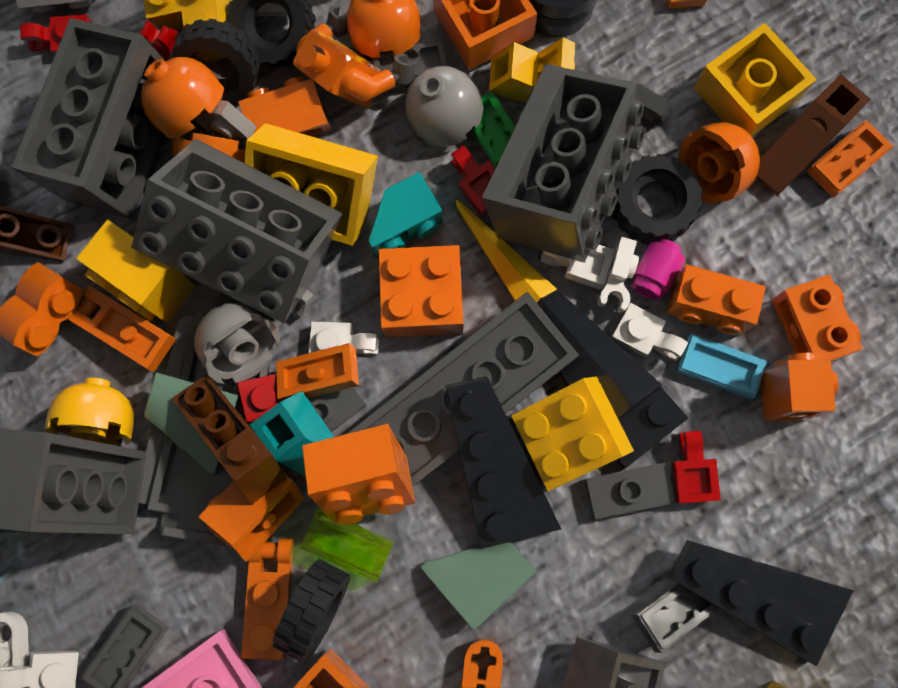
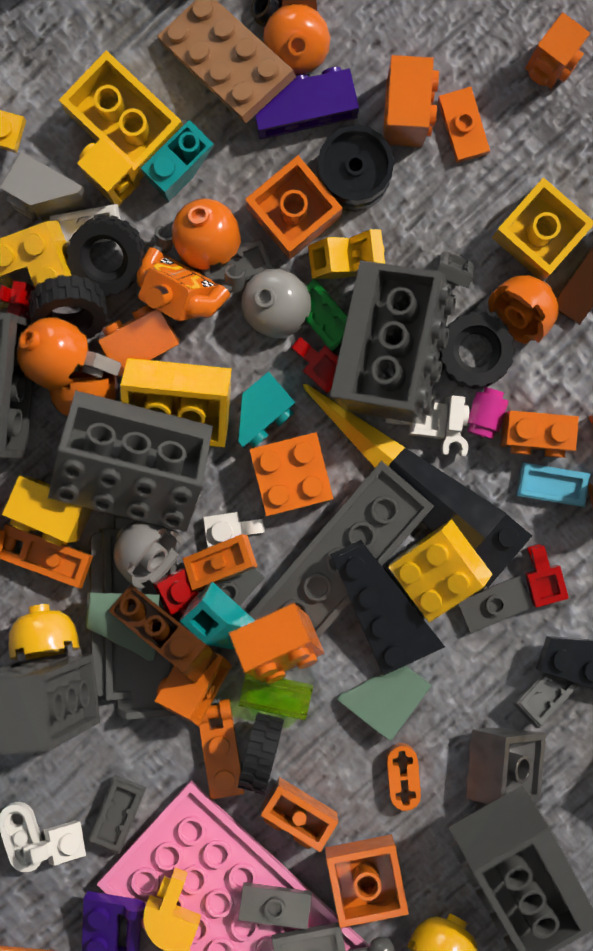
camera: 20 degrees left, 10 degrees up
white plate [611,303,688,361] -> none

